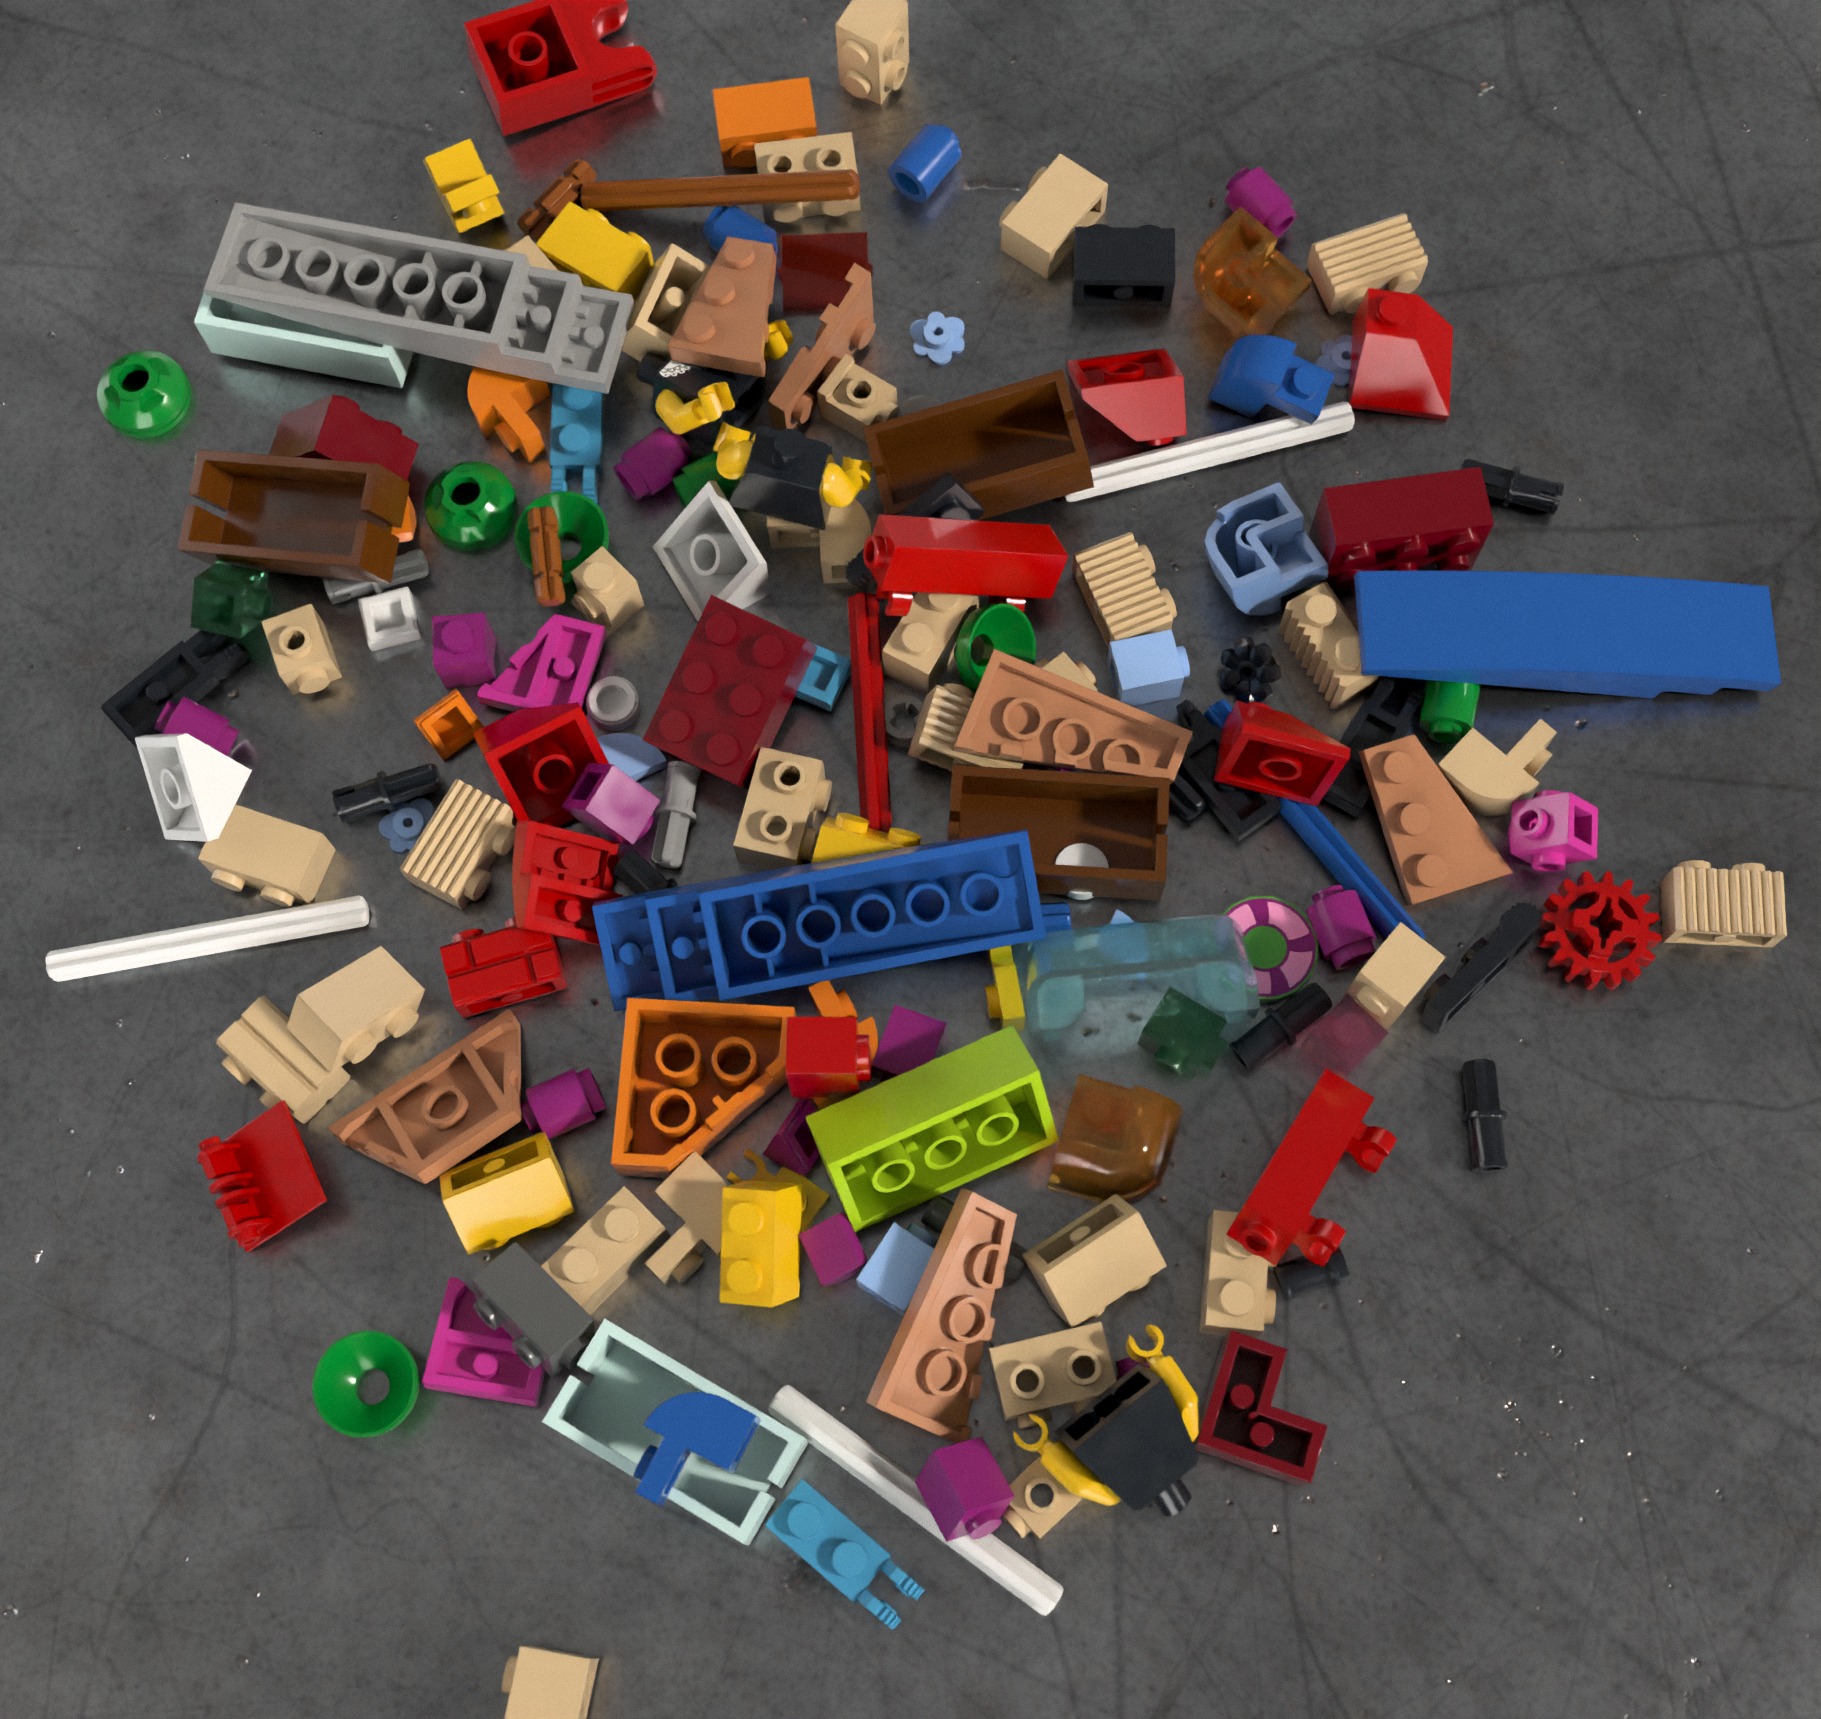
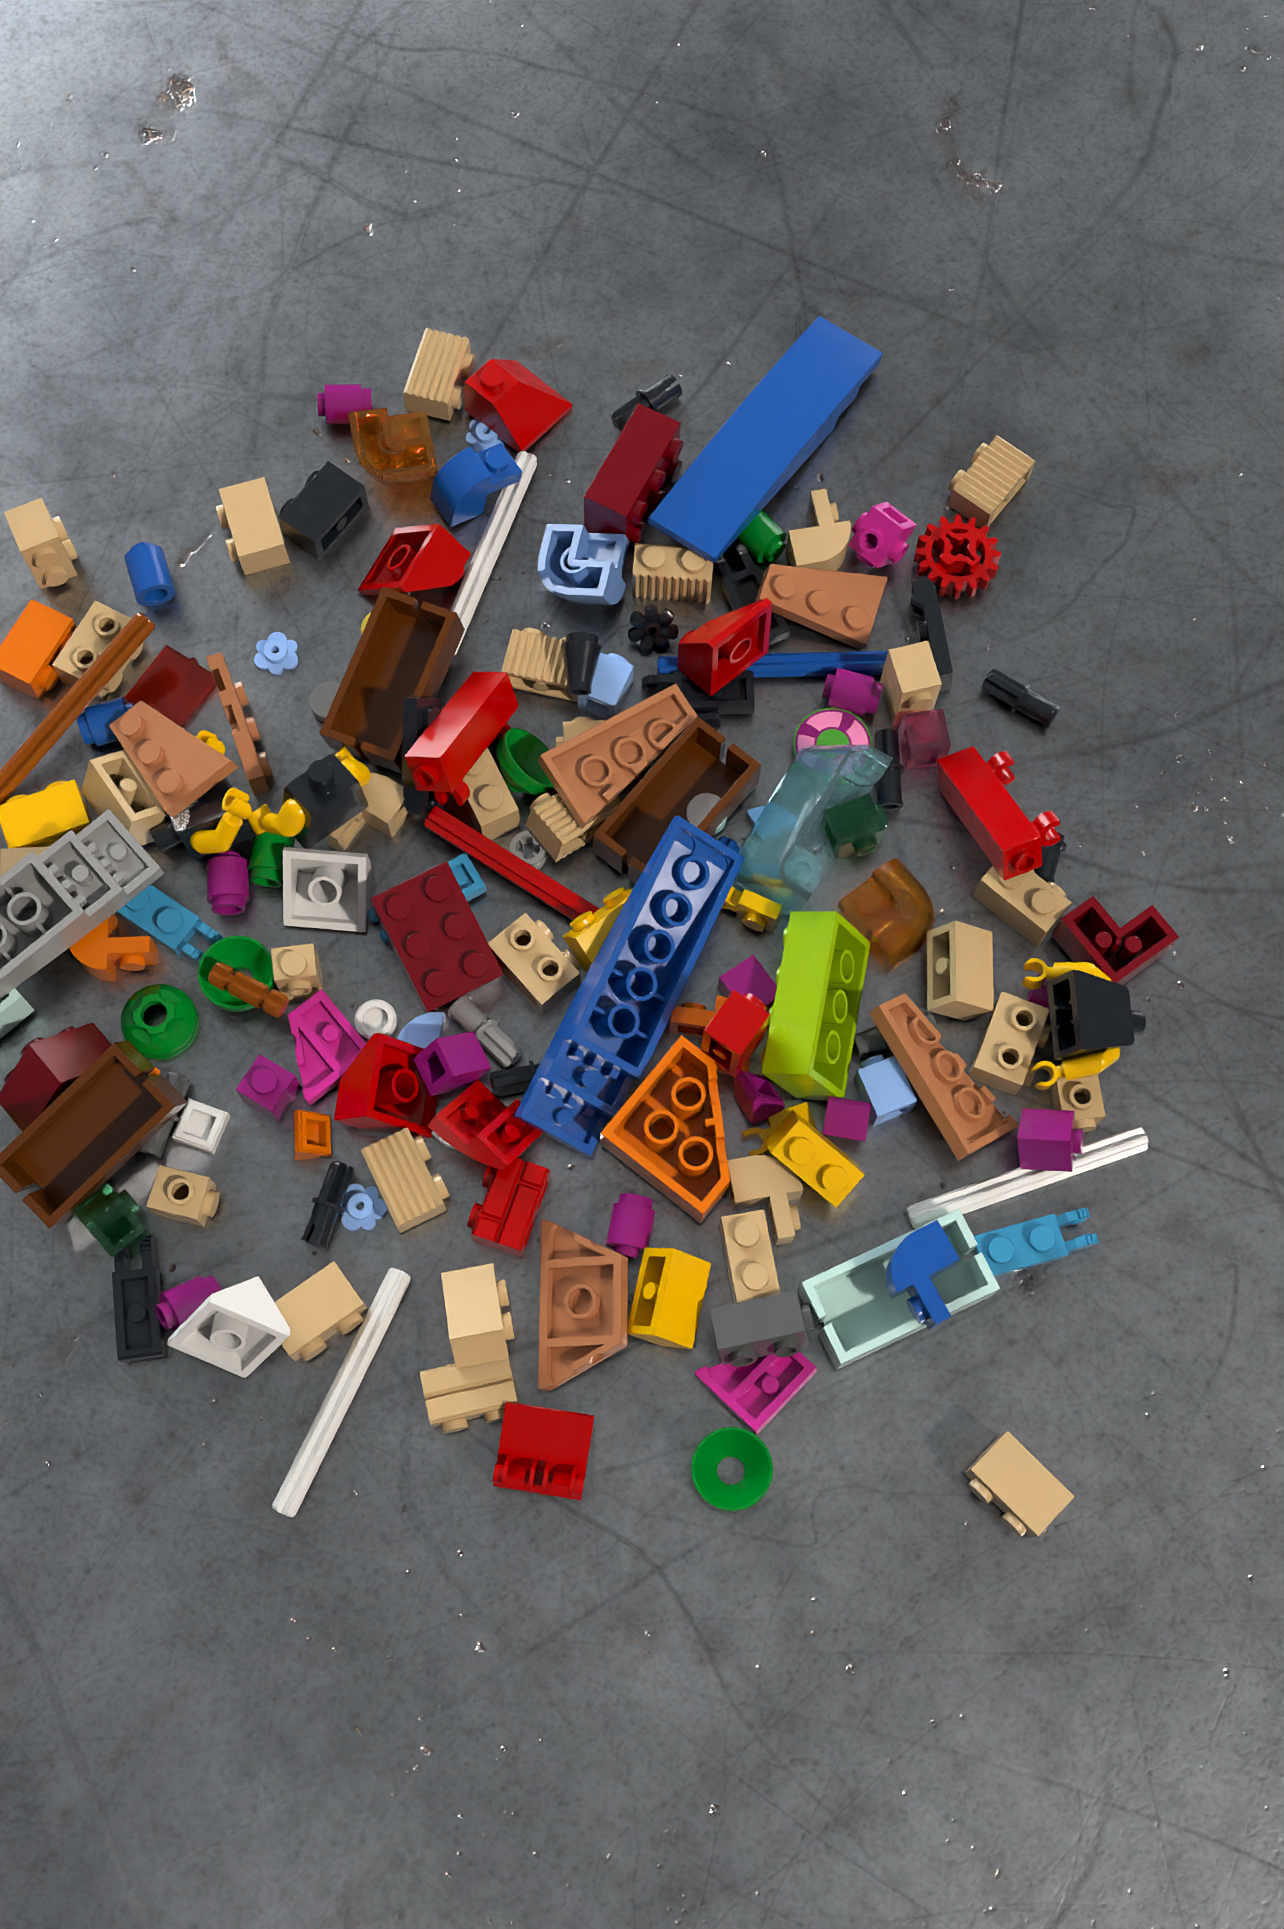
camera: 60 degrees left, 0 degrees up
tan brick [817,354,900,443] -> none
none -> black cone [561,632,602,695]

